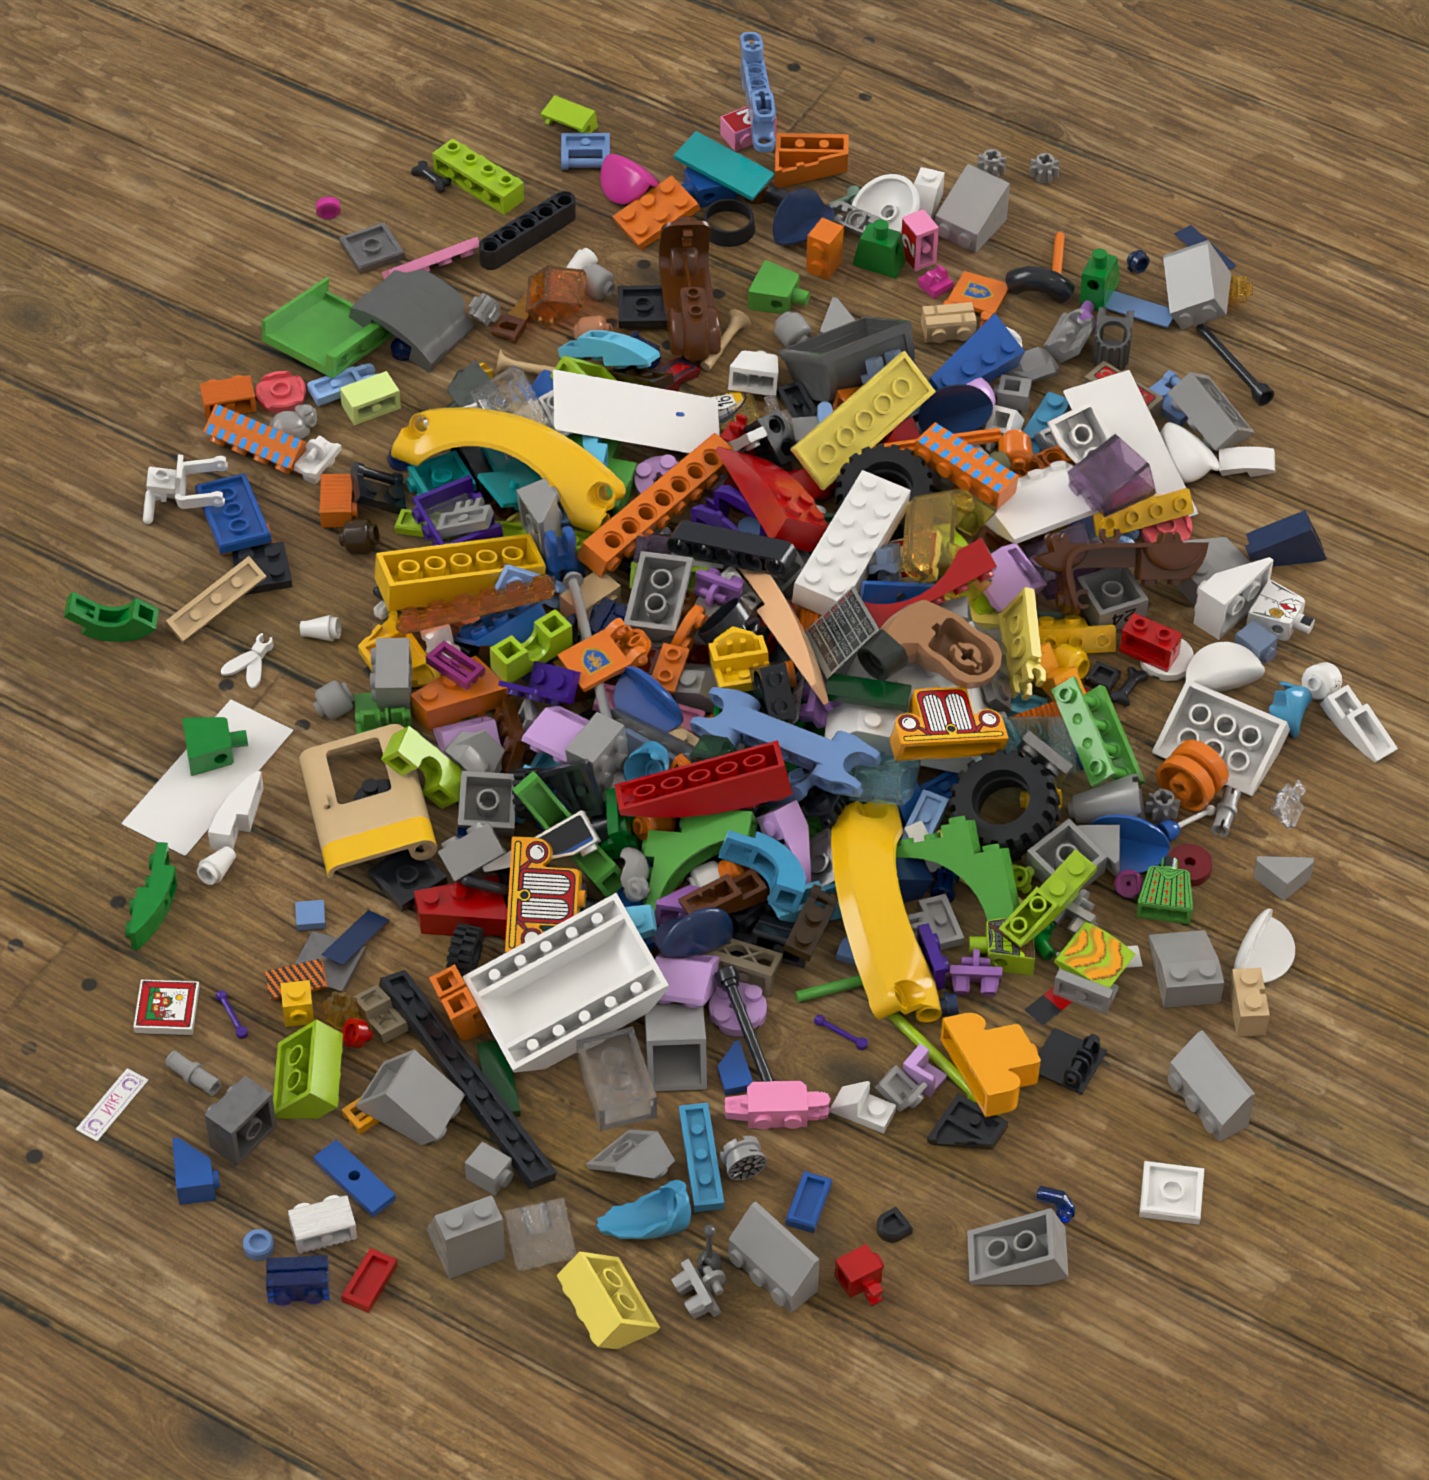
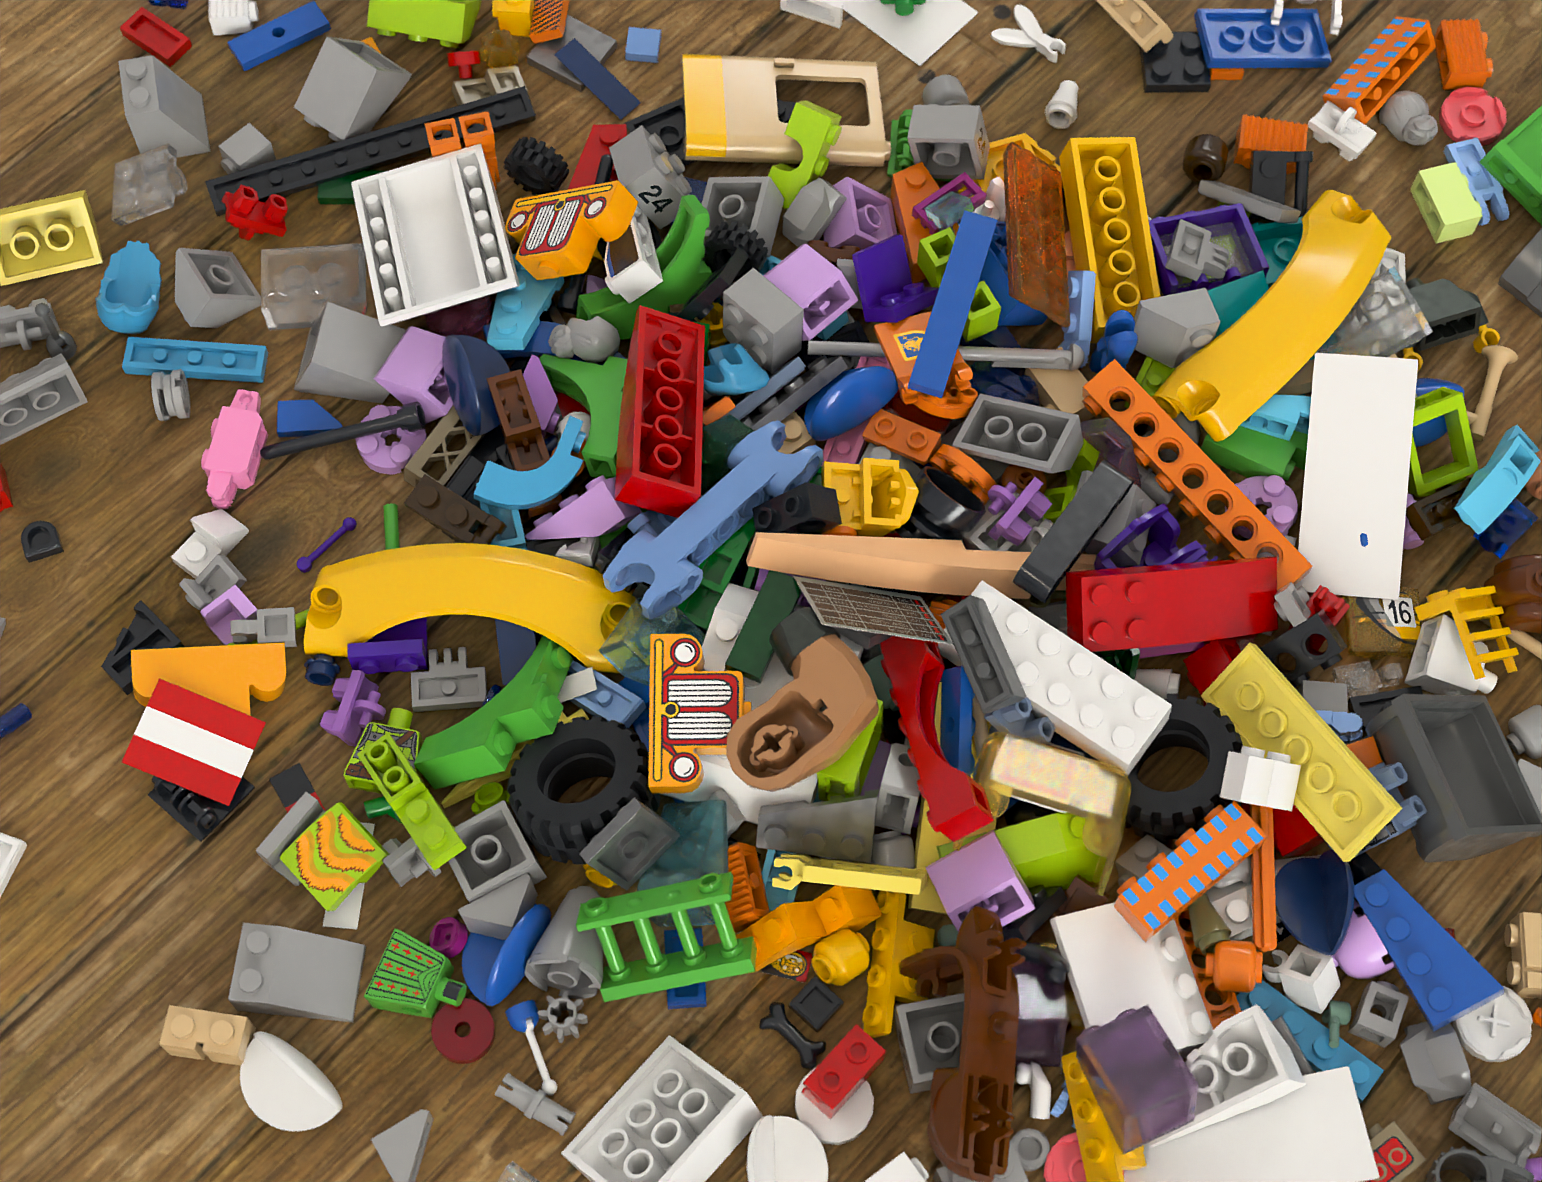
camera: 100 degrees right, 15 degrees up
slope [657,356,701,392] -> none
blue tile [785,1171,832,1233] -> none
orange wheel [1156,739,1229,811] -> none
light grey slope [1168,1030,1255,1142] -> none
none -> red sticker [121,678,266,806]
none -> red hips [222,185,288,241]
none -> light grey plate [230,607,297,647]
none -> white tile [555,536,600,567]
none -> blue tile [908,210,998,398]
none -> clear light blue tile [924,191,975,234]
none -> dark grey slope [941,595,1026,714]
none -> black arm [1020,941,1069,985]
none -> light grey tile [1198,180,1301,224]
none -> white brick [1220,746,1301,811]
none -> sand green hand [1322,1000,1351,1048]
none -> yellow plate [1414,586,1519,680]

